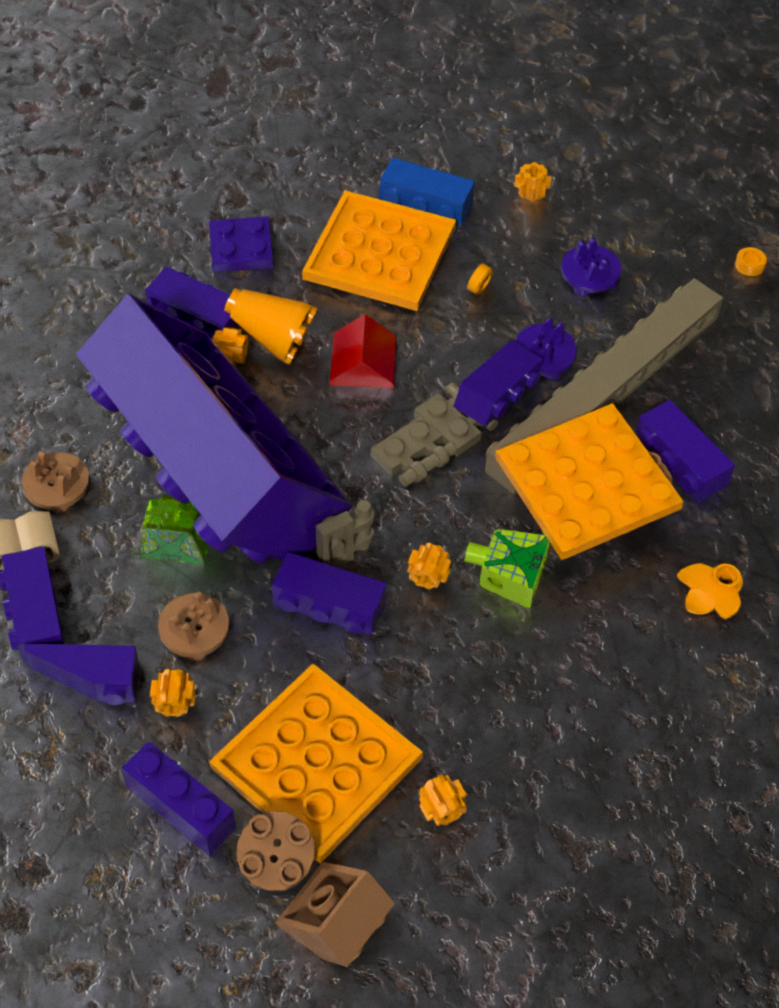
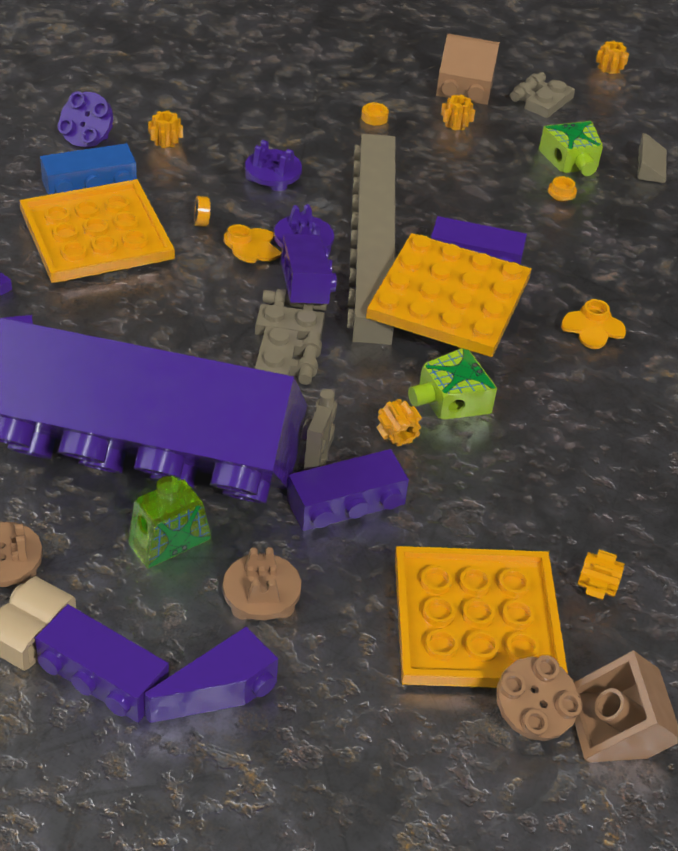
camera: 45 degrees left, 10 degrees down
dark purple brick [122,741,236,857] -> none
light orange gear [149,669,196,717] -> none
light orange cone [224,288,318,365] -> none
red slope [330,314,396,388] -> none
none -> dark purple plate [57,91,113,148]
none -> light orange plate [223,224,282,263]

